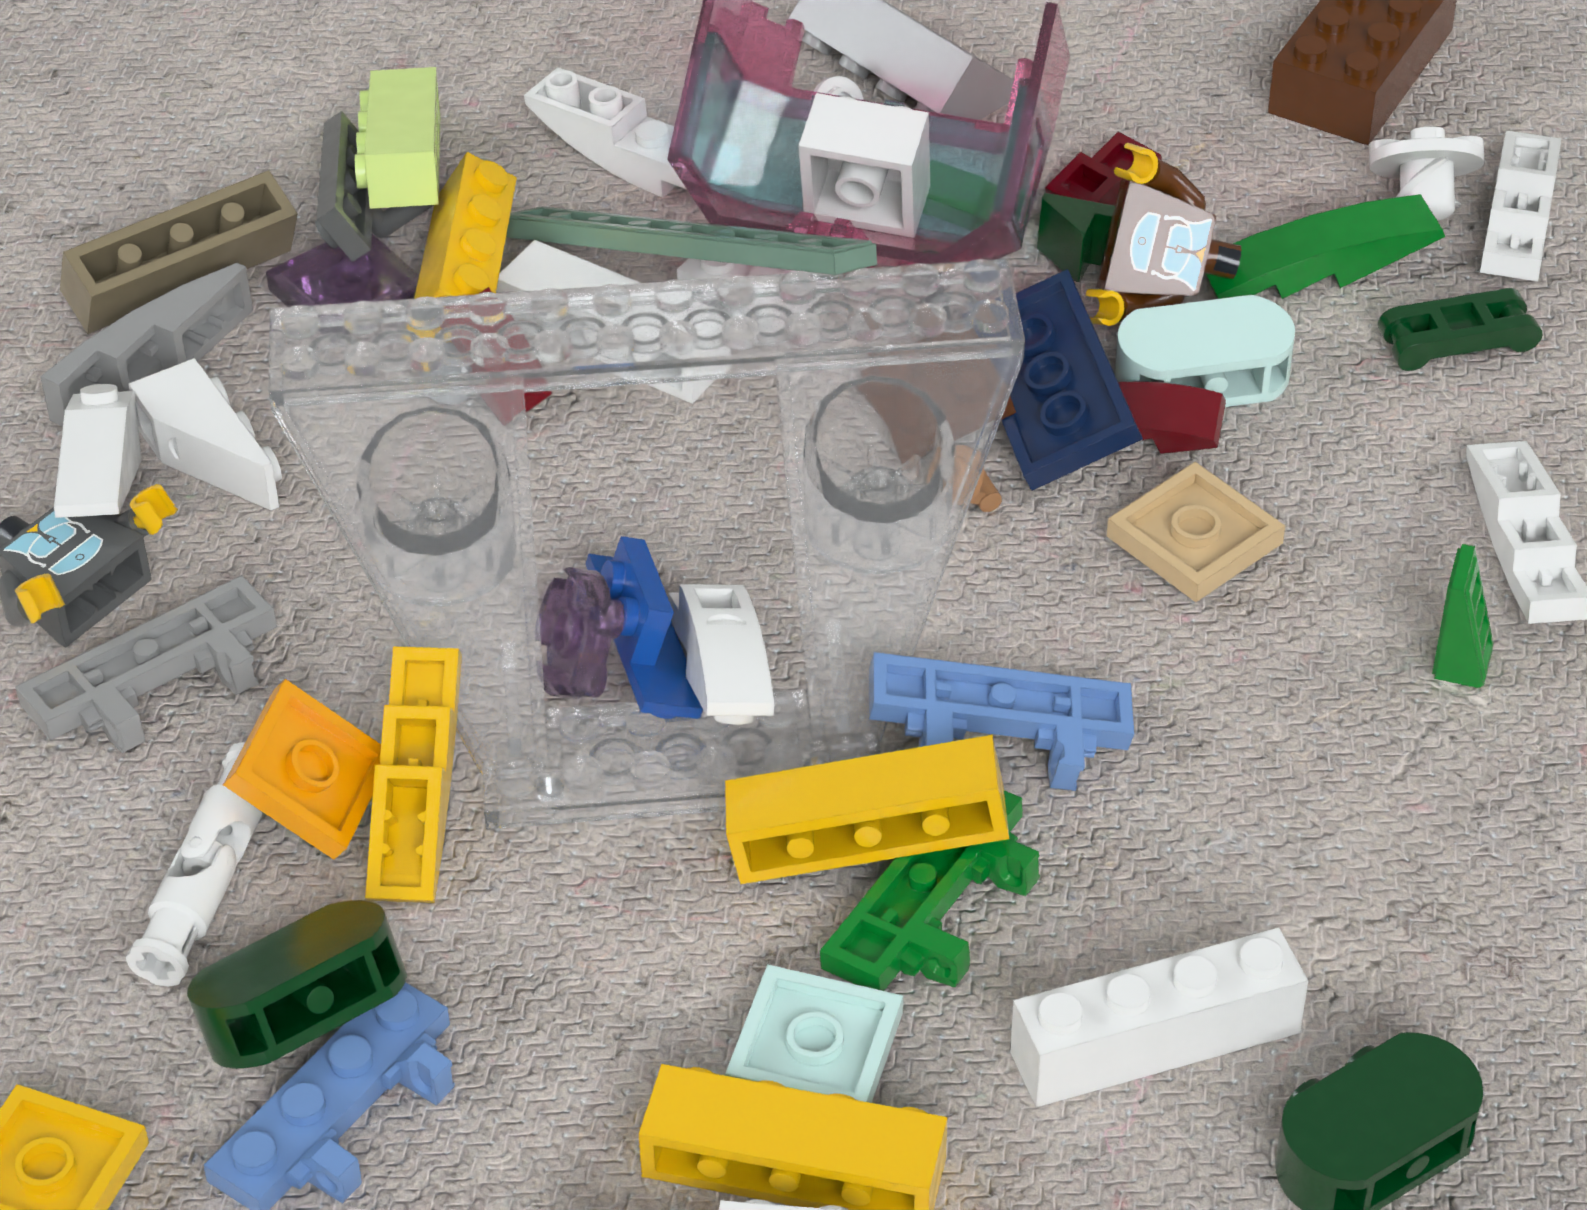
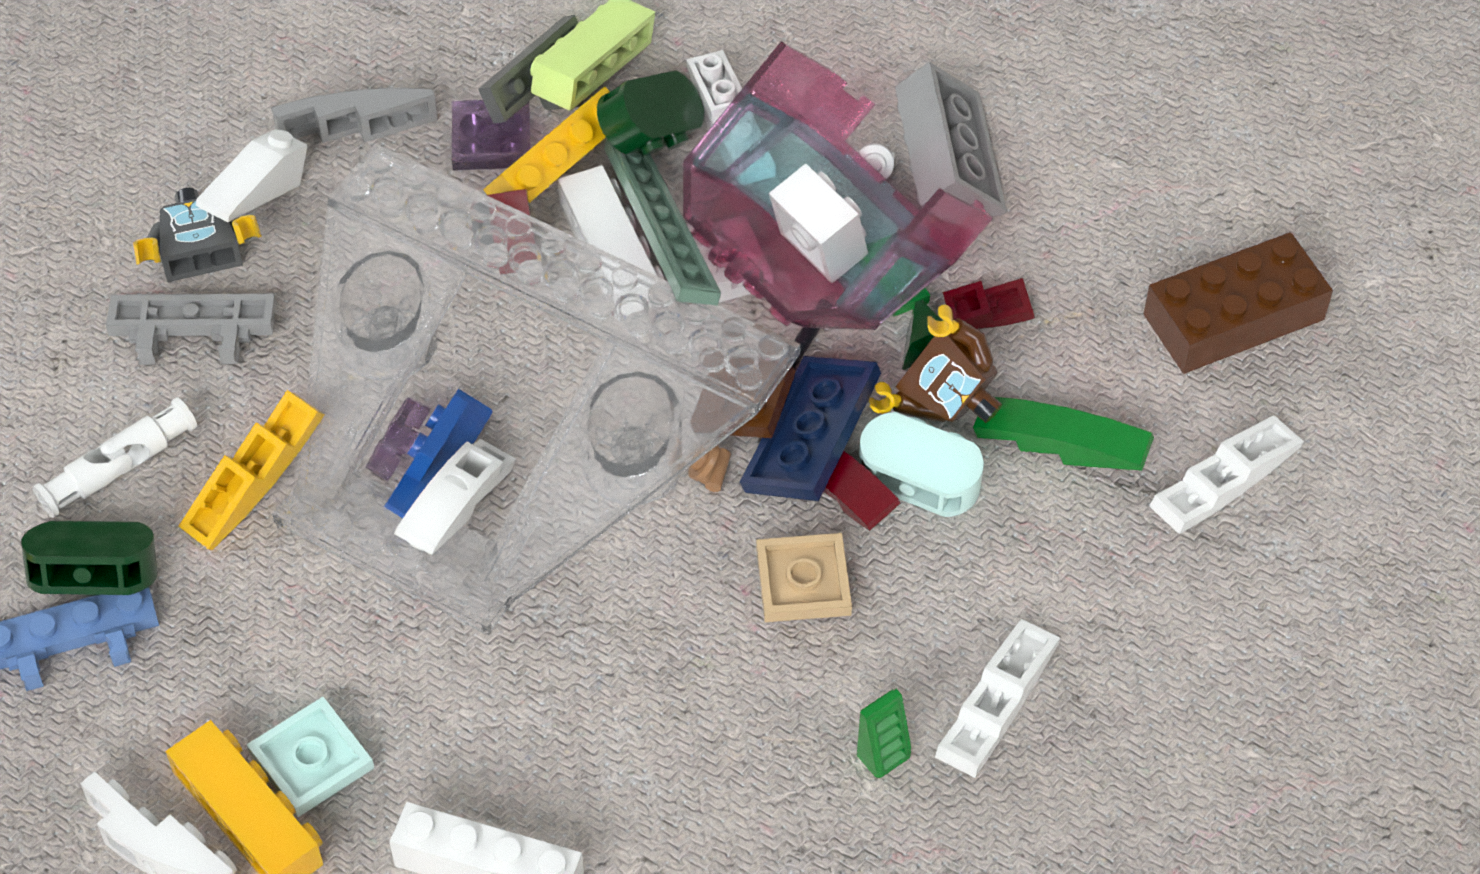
camera: 35 degrees right, 10 degrees up
dark tan brick [60,170,298,334] -> none
white slope [128,358,282,510] -> none
light orange plate [223,679,381,860] -> none
yellow brick [725,735,1009,884] -> none
green hinge [820,791,1040,991] -> none
medium blue hinge [869,652,1134,791] -> none
white plate [1369,127,1484,221] -> none
dark green plate [1378,288,1543,371] -> none
none -> dark green brick [597,70,704,156]

